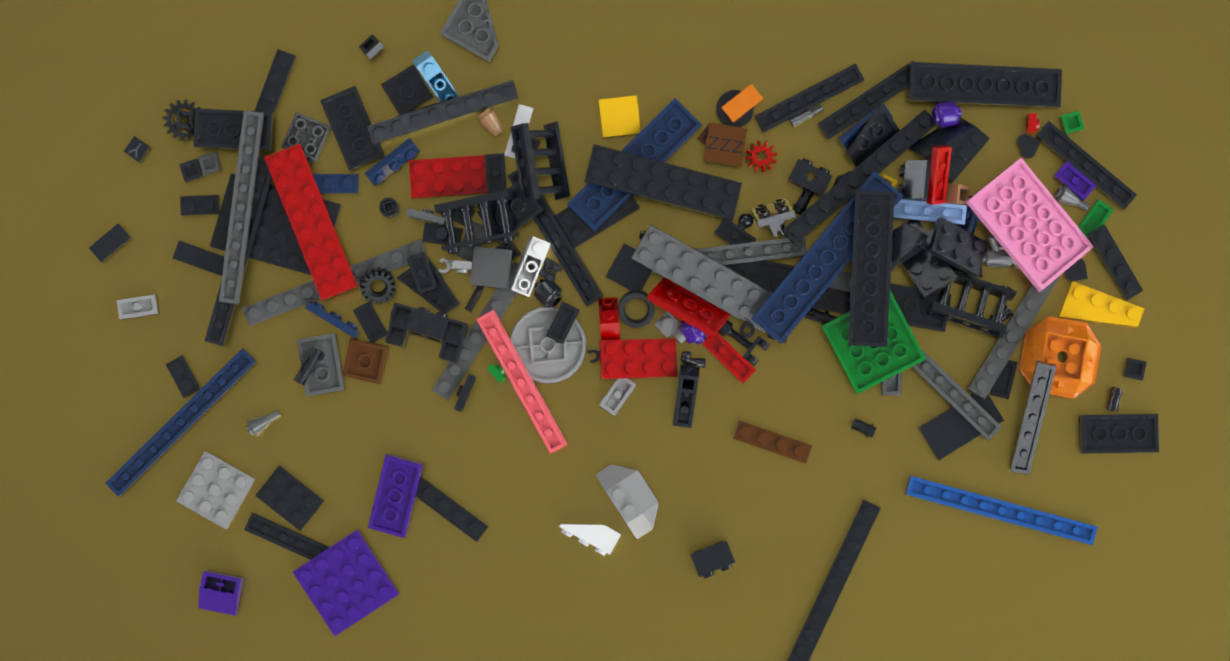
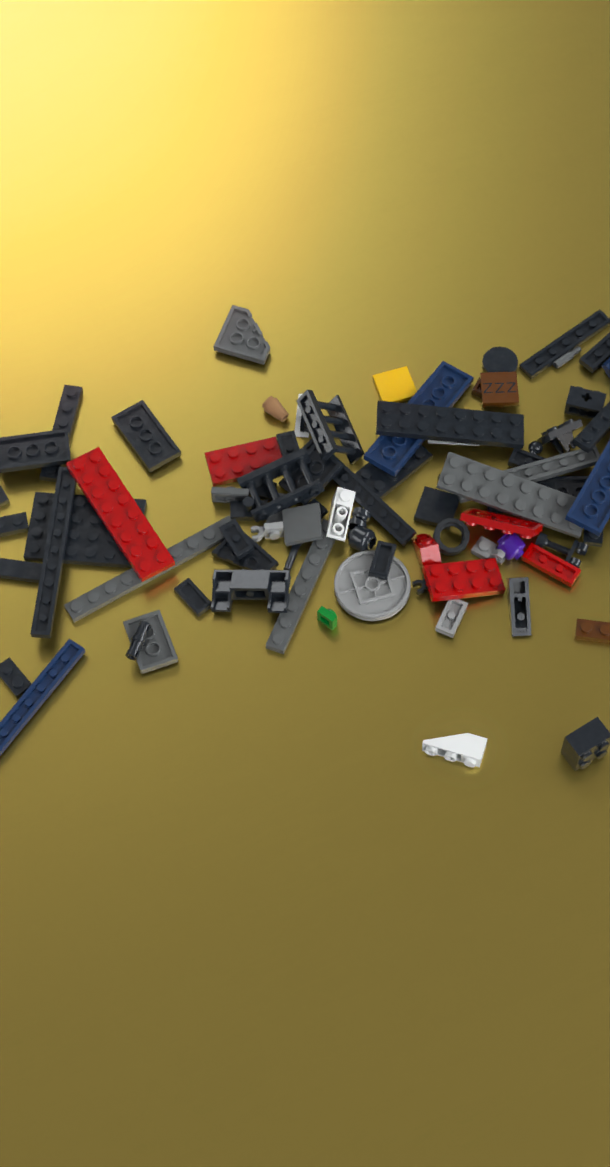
camera: 15 degrees left, 25 degrees down
light grey plate [176,451,256,529] -> none
dark grey tile [198,152,222,176] -> none
dark purple slope [198,570,244,616] -> none
dark grey plate [219,111,264,304] -> none
black tile [244,512,329,560] -> none
dark grey cone [246,410,281,437] -> none
black plate [255,465,325,531] -> none
dark grey tile [281,112,331,162] -> none
dark purple plate [293,529,400,636] -> none
dark blue plate [305,301,360,338] -> none
dark blue plate [313,174,359,194] -> none
reddish brown tile [342,338,388,384] -> none
black plate [359,34,384,59] -> none
black tyre [360,267,395,305] -> none
dark blue plate [365,138,420,186] -> none
black plate [367,79,519,144] -> none
dark purple tile [368,454,424,538] -> none
black wheel [379,197,400,218] -> none
black tile [381,65,434,115] -> none
dark azure slope [412,50,459,102] -> none
black plate [416,476,489,542] -> none
black plate [454,374,476,412] -> none
coral tile [476,309,568,453] -> none
light grey wedge [596,464,659,539] -> none
black arm [680,351,706,368] -> none
orange tile [721,84,763,123] -> none
black pin [740,322,755,338] -> none
red gear [745,140,777,173] -> none
black pin [793,189,813,215] -> none

